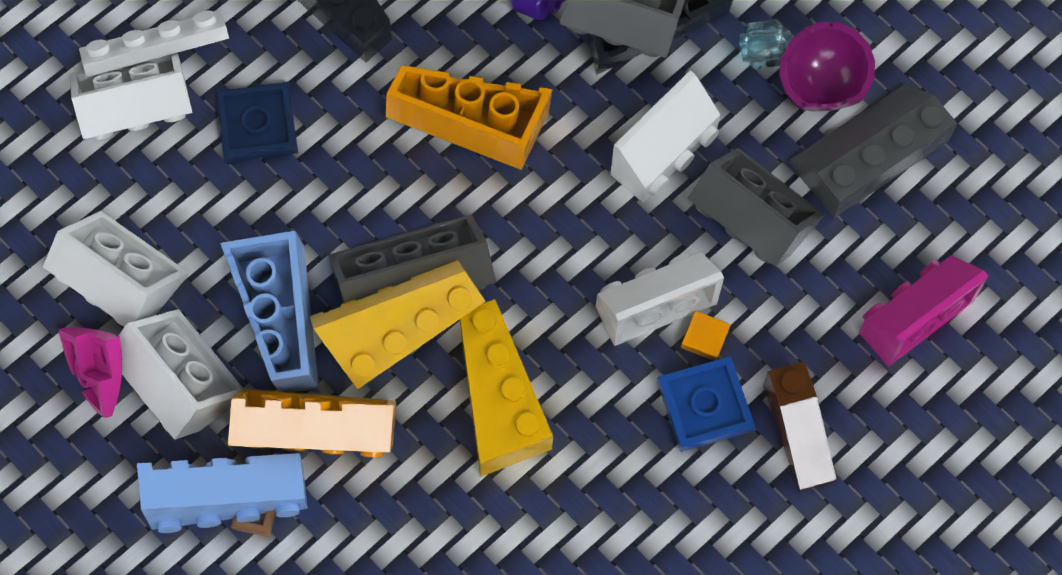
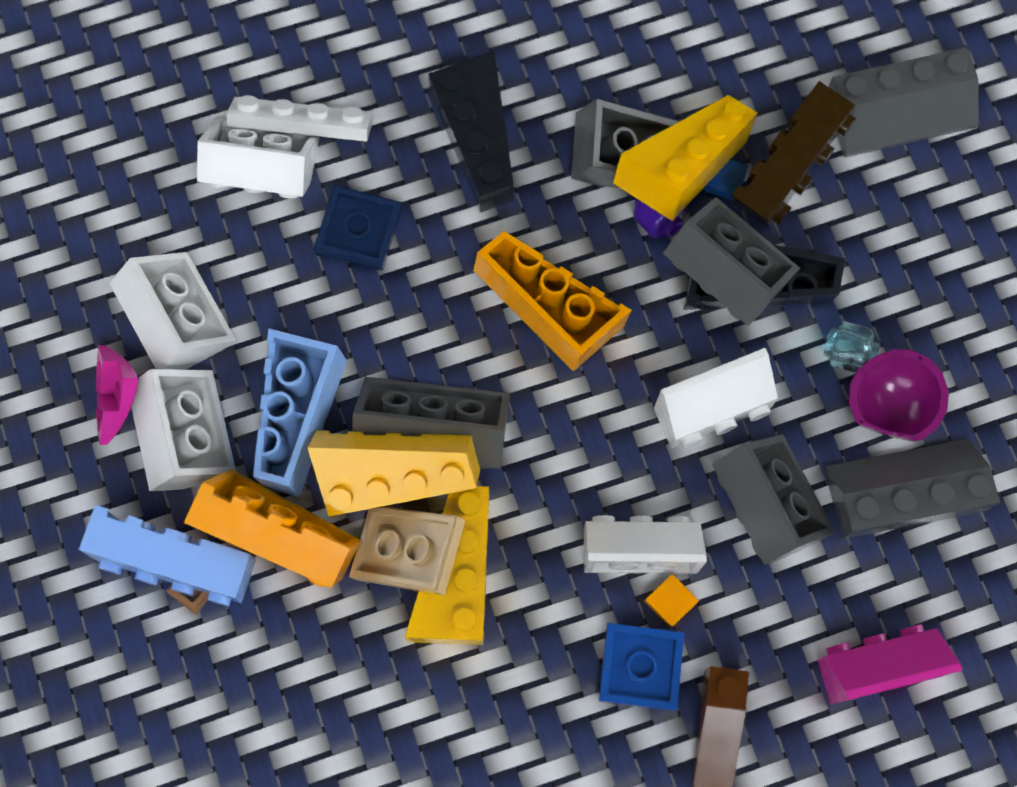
camera: 25 degrees right, 5 degrees up
none -> tan tile [349,506,465,596]

